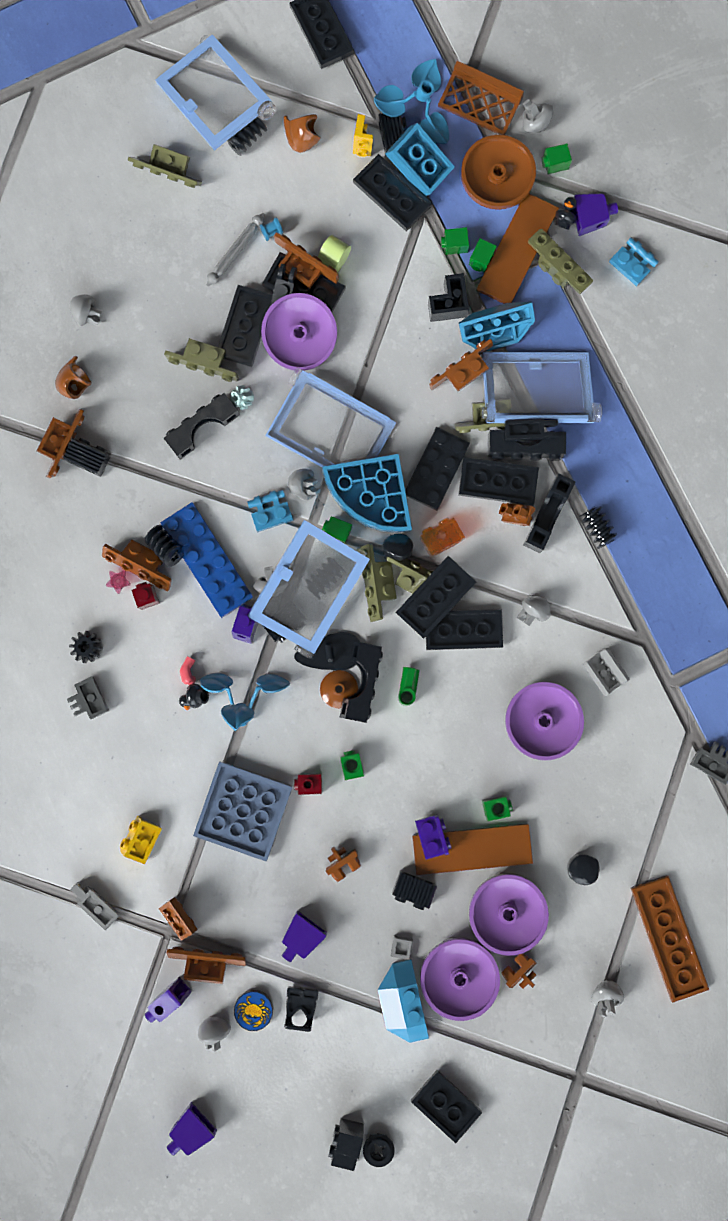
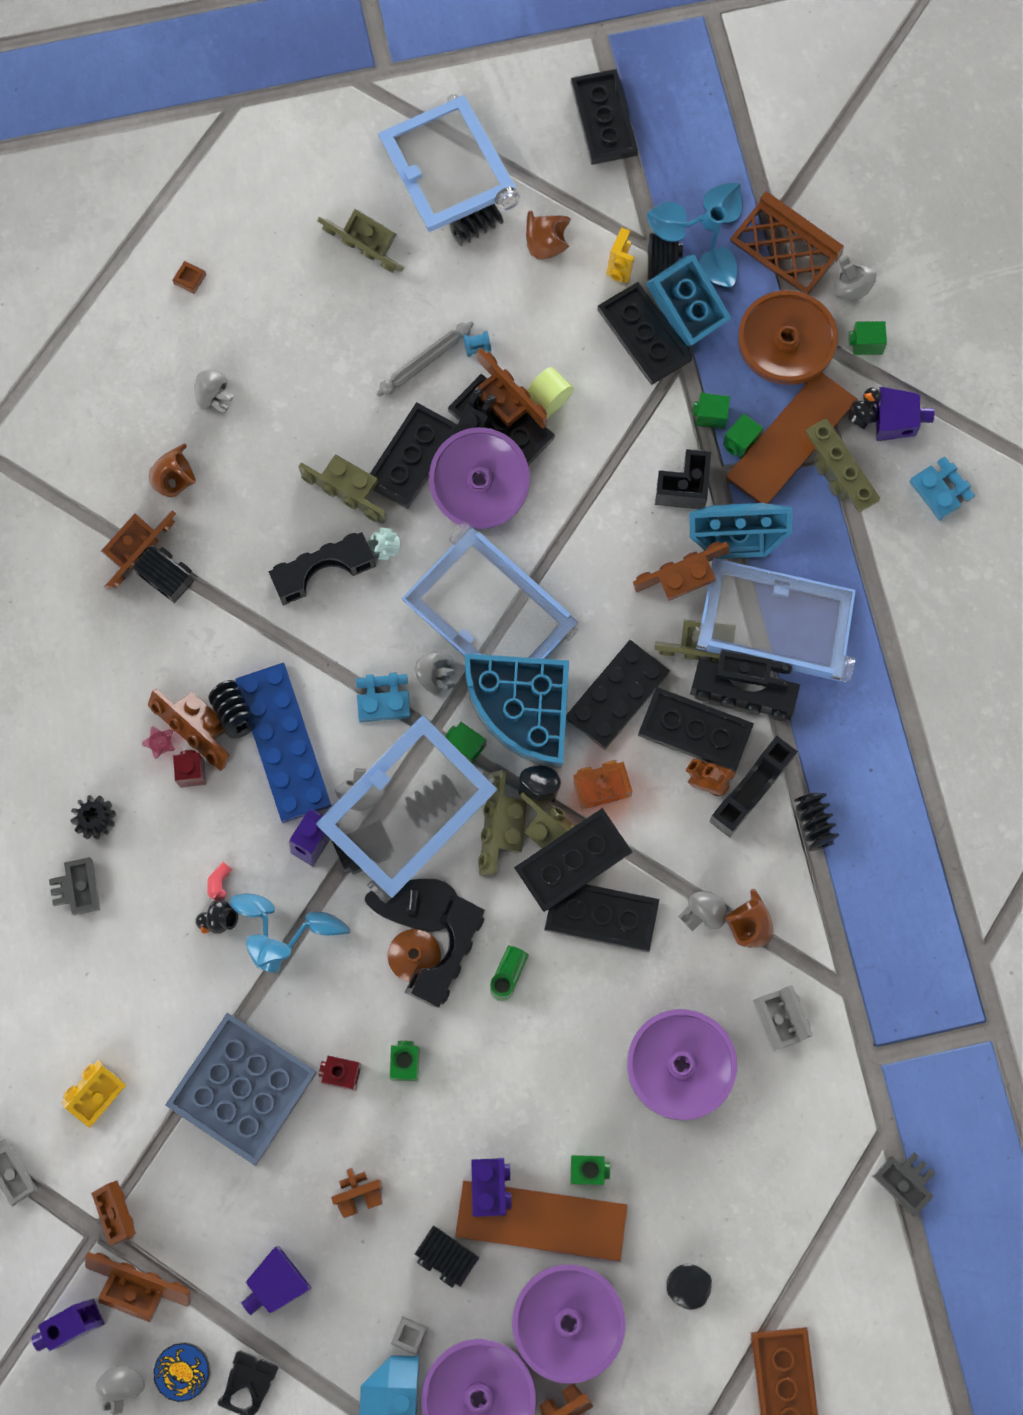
camera: 15 degrees right, 10 degrees down
none -> dark orange tile [172,261,207,294]
none -> dark orange piece [725,889,773,948]

